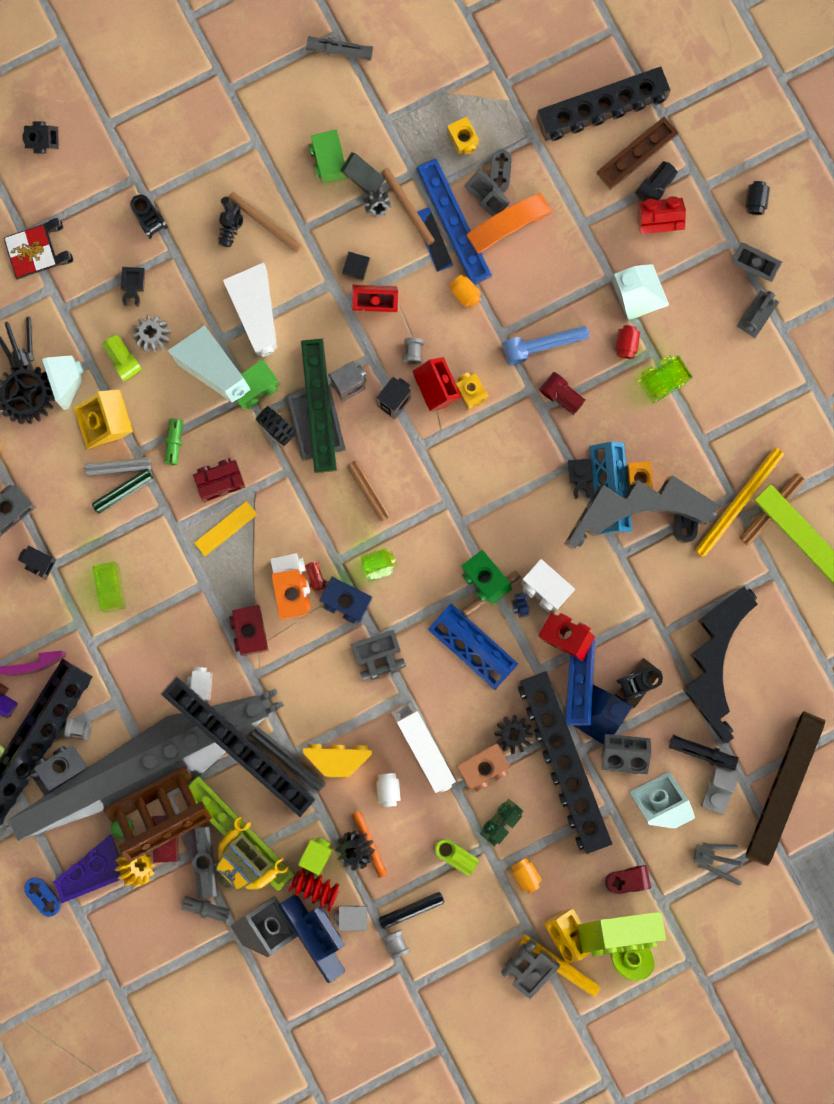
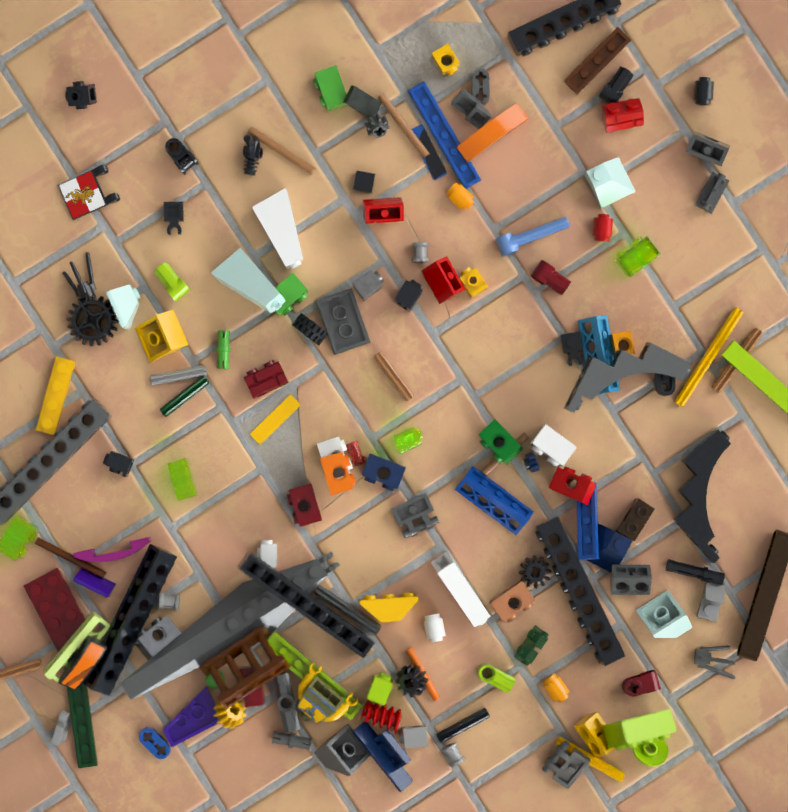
camera: 15 degrees left, 5 degrees up
light grey gear [132,315,171,353] -> none
dark green tile [301,338,337,473] -> none
black piece [616,668,663,702] -> none

